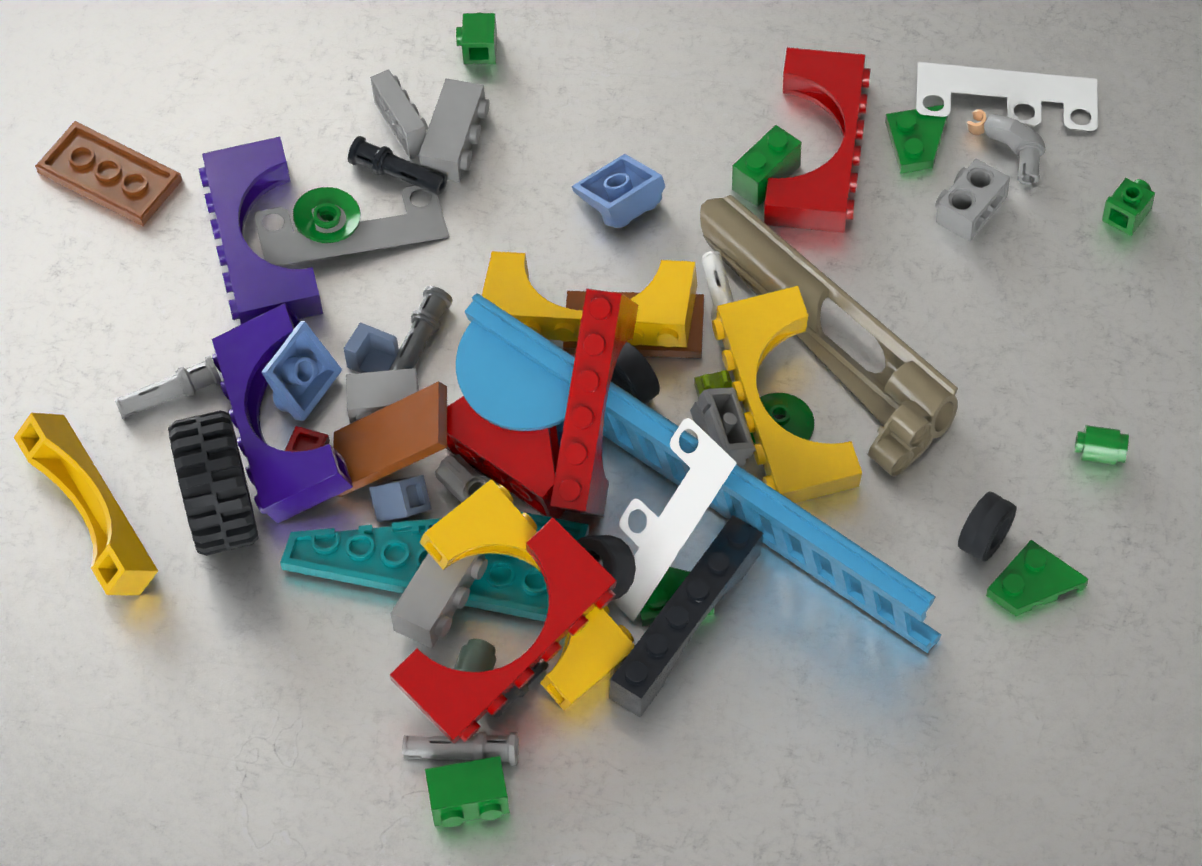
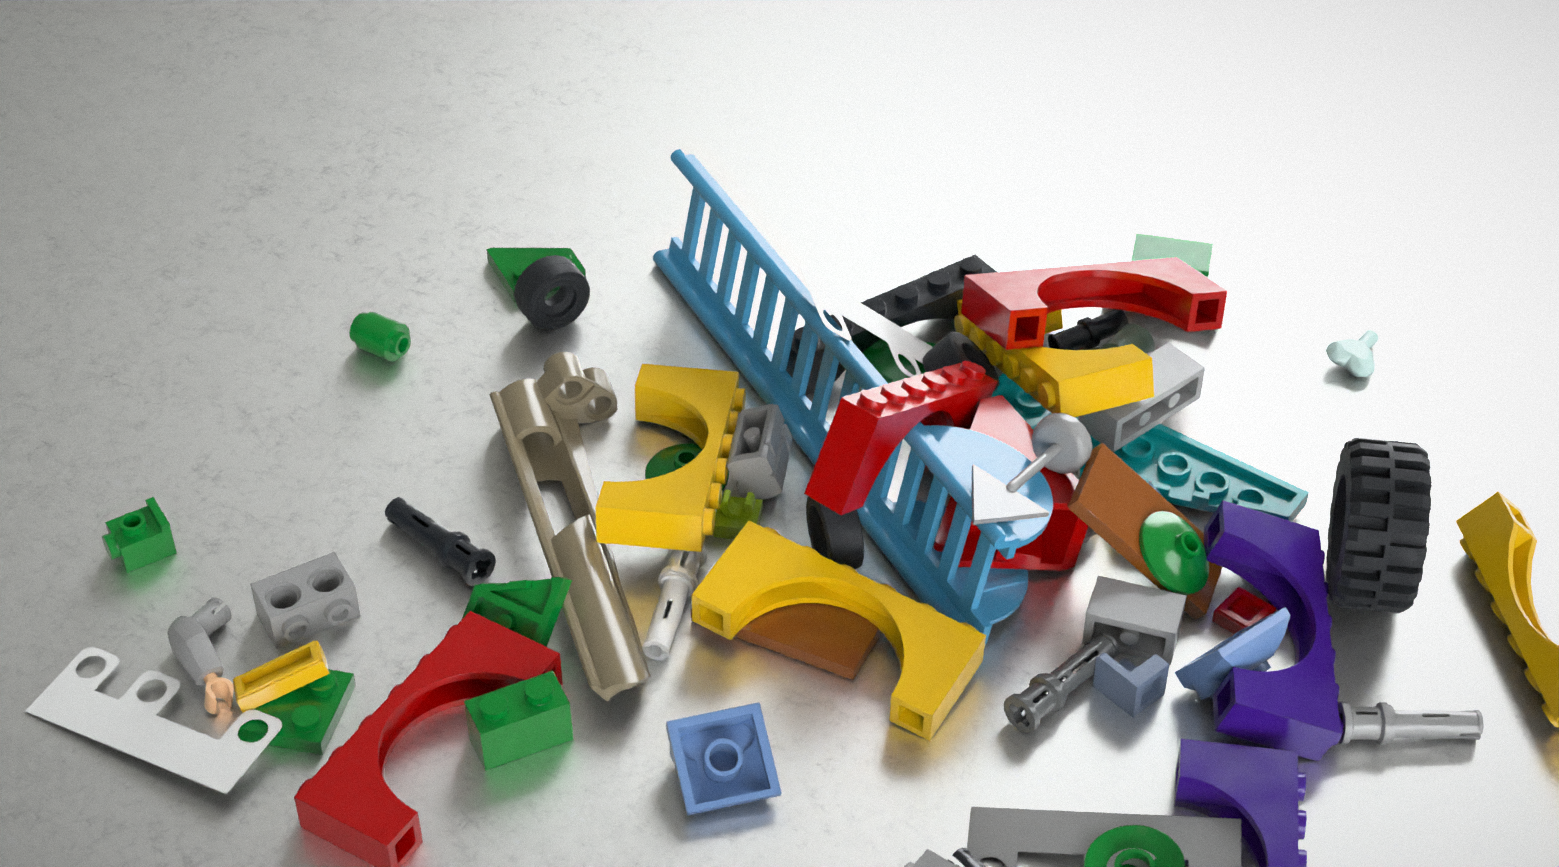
camera: 160 degrees left, 15 degrees down
none -> yellow tile [233,640,329,713]
none -> black pin [385,497,496,586]
none -> green wing [461,577,572,647]
none -> light grey piece [971,413,1092,525]
none -> green dish [1139,511,1209,595]
none -> light aqua rock [1325,330,1379,377]

